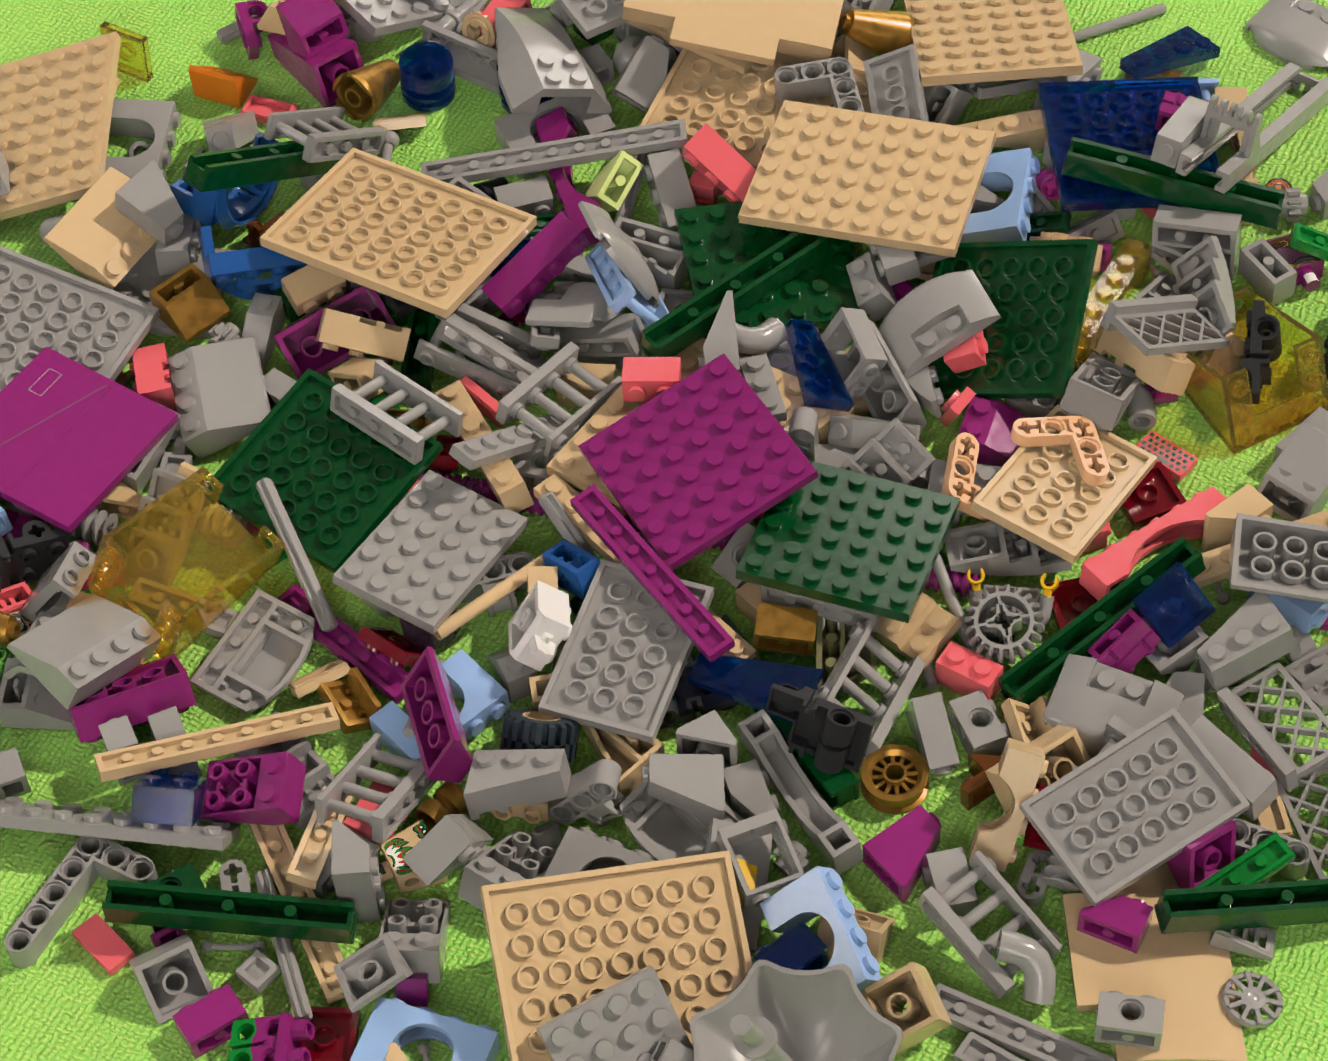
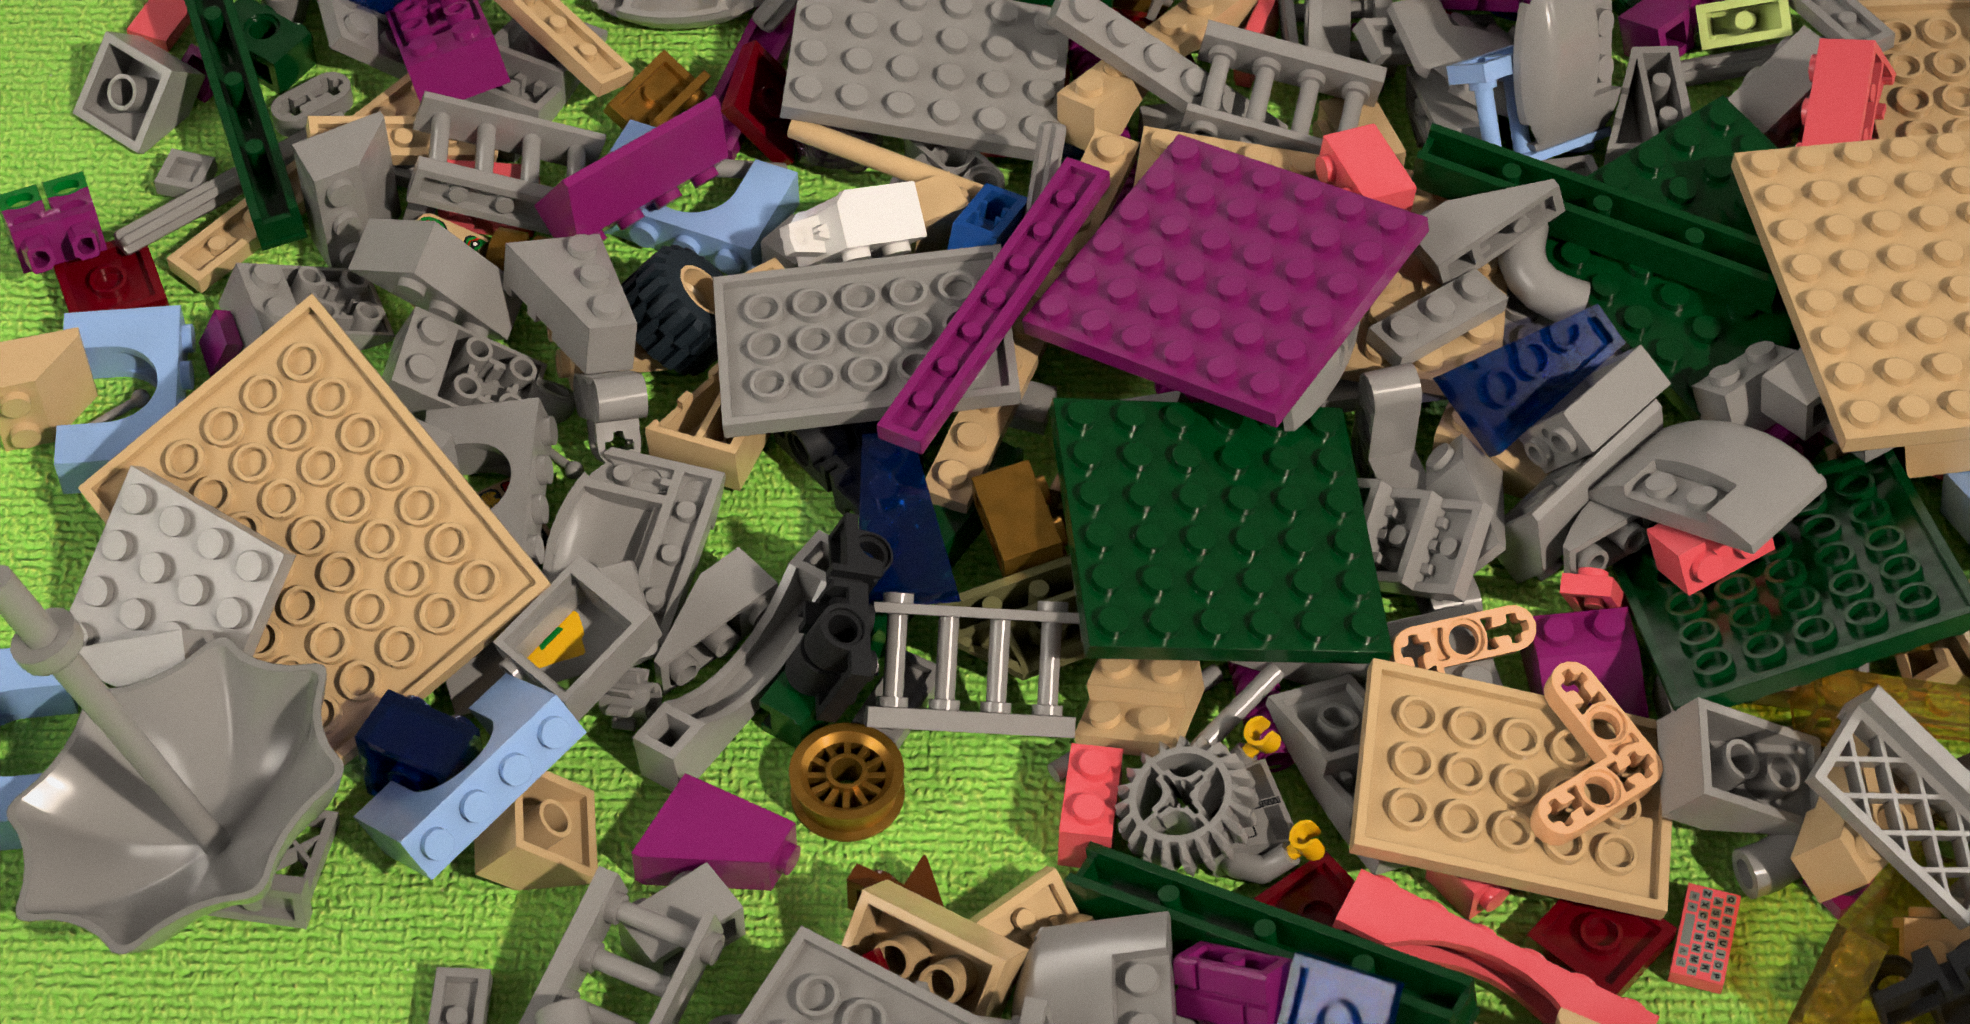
camera: 60 degrees right, 0 degrees up
magenta brick [172,984,249,1059] -> none
light grey hinge [201,940,266,953] -> none
tan tile [288,658,350,699] -> none
light grey slope [333,932,414,1013] -> none
light grey slope [642,754,725,822] -> none
light grey slope [676,710,738,768] -> none
tan hinge [861,961,952,1055] -> none
light grey slope [904,692,960,777] -> none
light grey brick [948,689,1010,756] -> none
tan arch [968,738,1049,872] -> none

